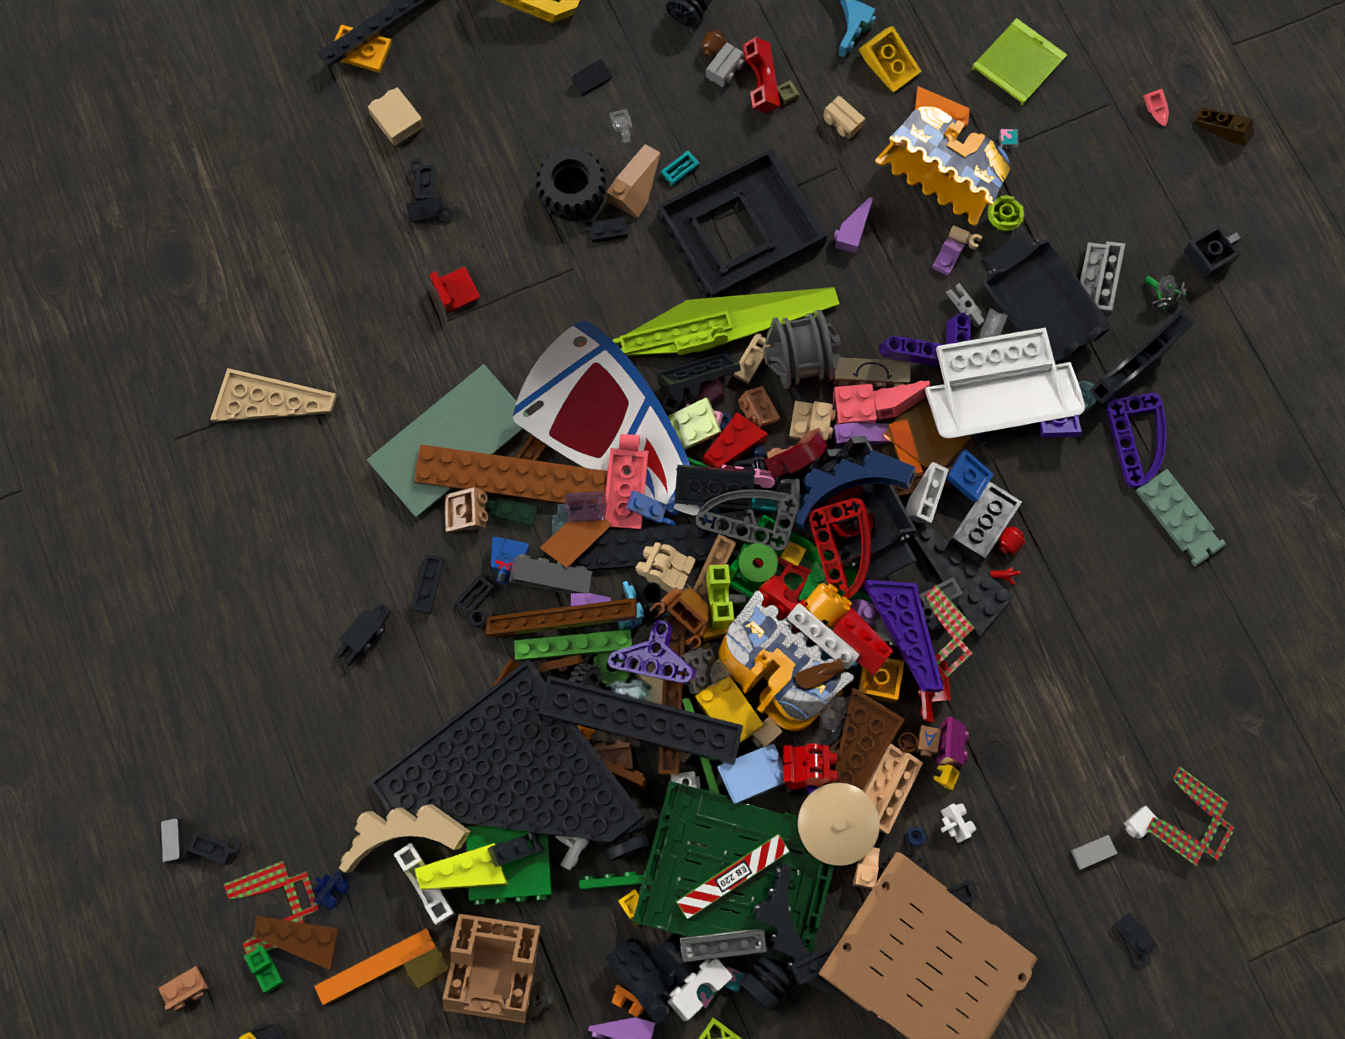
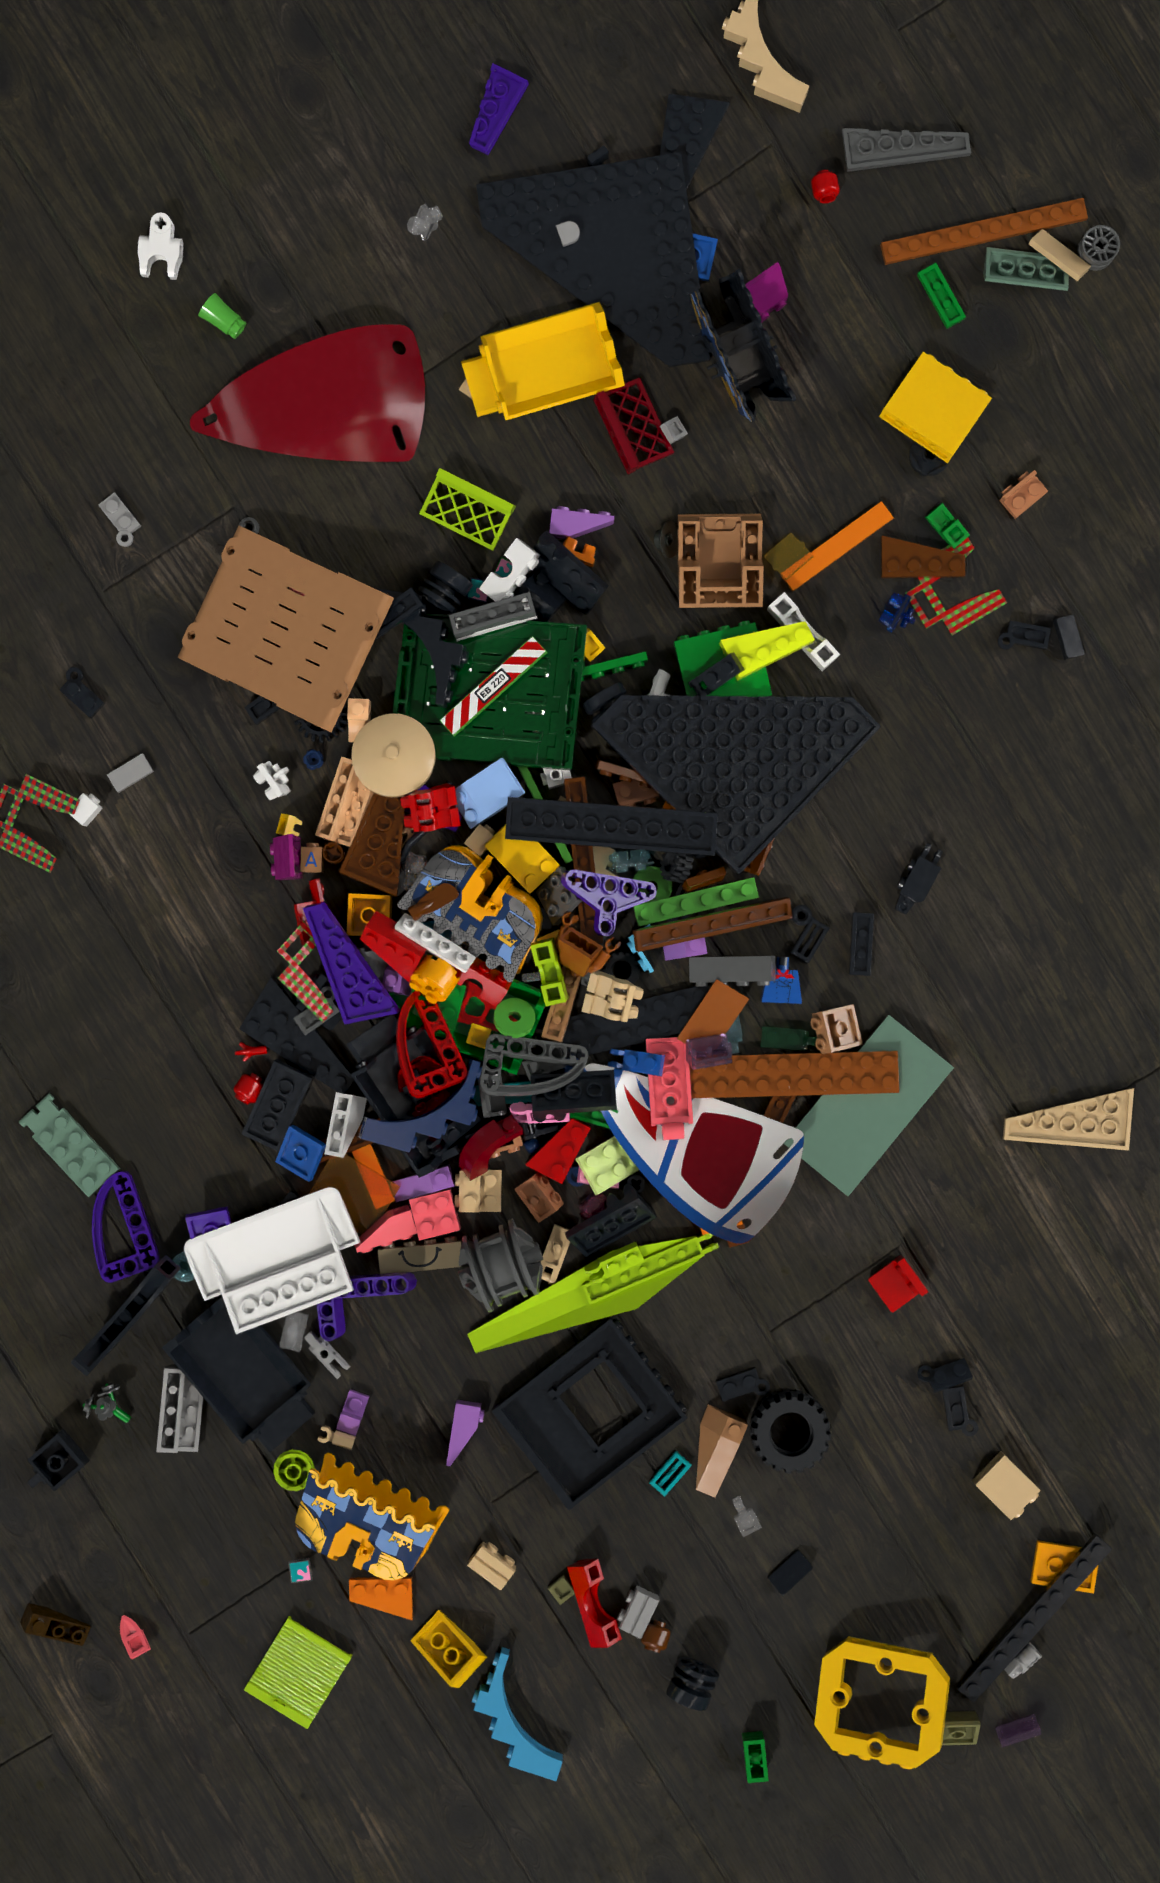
camera: 170 degrees right, 15 degrees up
tan arch [339,804,471,873] -> none
clear tile [710,659,731,686] -> none

